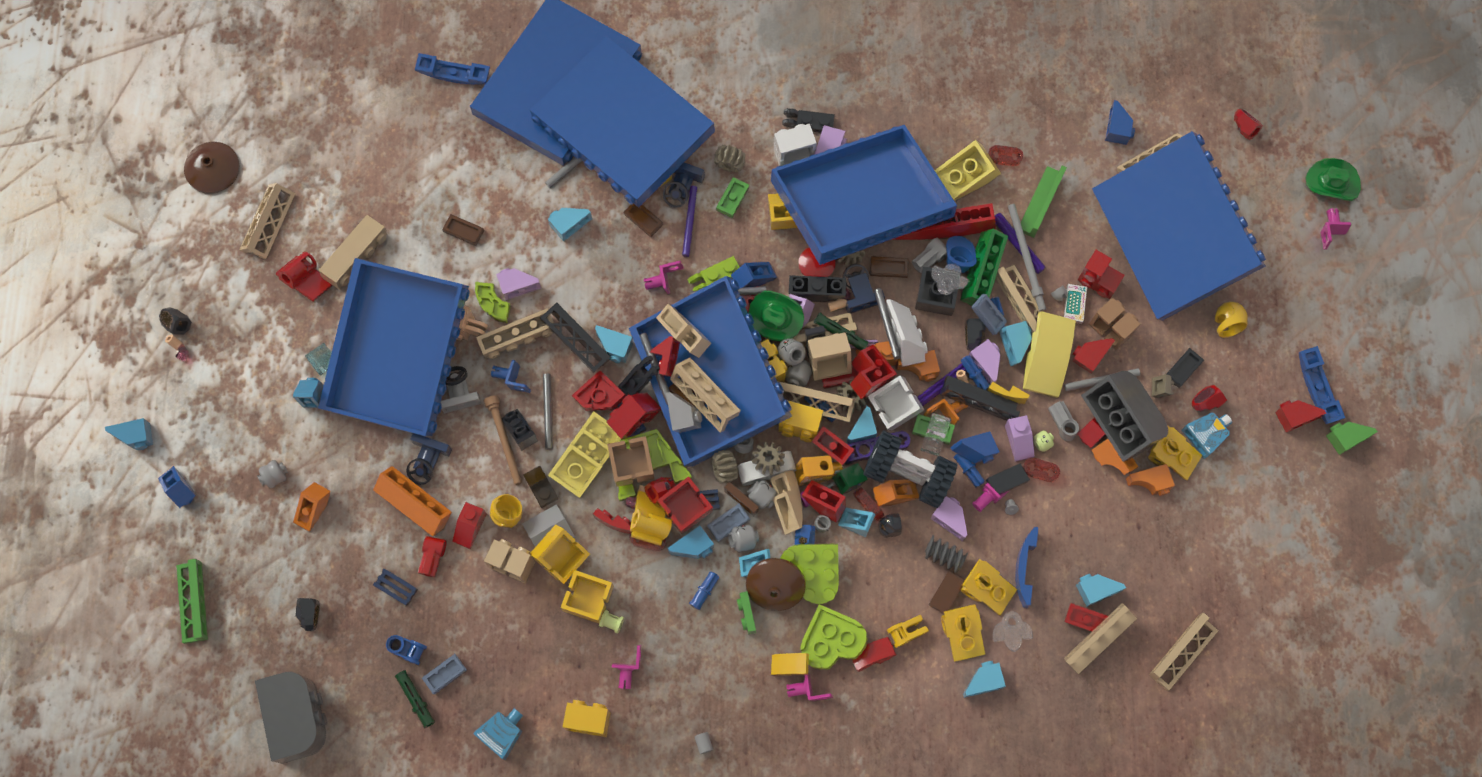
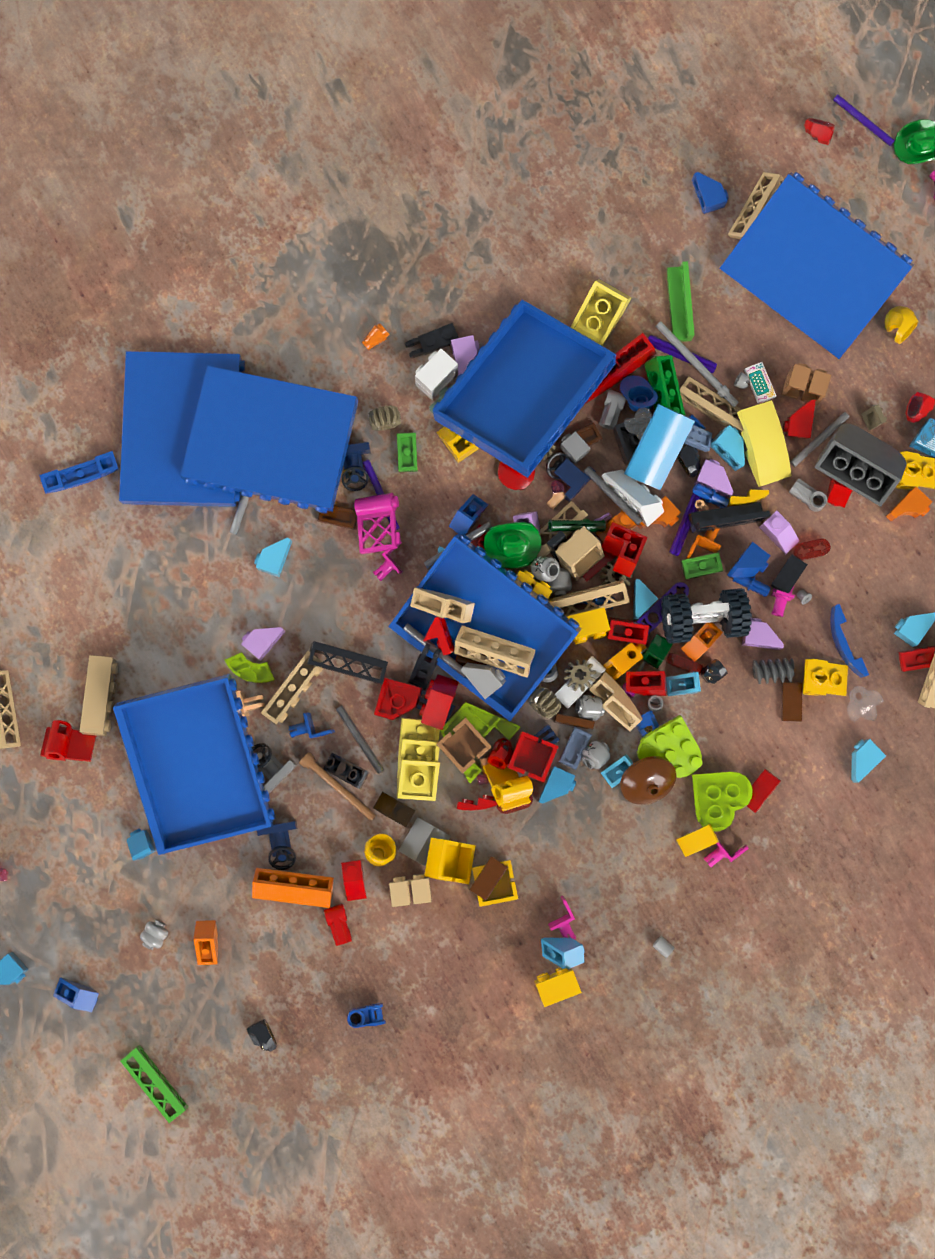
camera: 35 degrees left, 10 degrees up
dark grey brick [255,672,327,764] -> none
clear light blue panel [305,343,332,376] -> none
dark blue tile [373,569,418,606] -> none
dark green pin [395,670,435,729] -> none
sand blue plate [422,654,467,695] -> none
reddish brown tile [442,214,485,246] -> none
dark azure torso [473,708,523,760] -> none
medium azure slope [595,325,633,363] -> none
yellowish green bush [599,610,624,634] -> none
lime hinge [688,256,740,291] -> none
blue axle [689,572,719,610] -> none
bright green plate [737,591,756,635] -> none
black slope [789,275,846,302] -> none
white piece [868,376,924,430] -> none
yellow piece [887,615,929,648] -> none
clear slope [920,413,951,456] -> none
yellow piece [941,604,985,662] -> none
clear red beam [988,145,1023,166] -> none
yellowish green piece [1033,431,1054,452] -> none
red brick [1078,249,1125,299] -> none
orange arch [1092,439,1138,475] -> none
black tile [1167,348,1204,388] -> none
none -> dark pink piece [354,493,401,554]
none -> orange cone [362,323,390,350]
none -> reddish brown tile [469,857,508,901]
none -> dark azure slope [541,938,585,969]
none -> light grey brick [560,431,591,464]
none -> slope [624,404,695,490]
none -> dark purple bar [833,94,895,146]

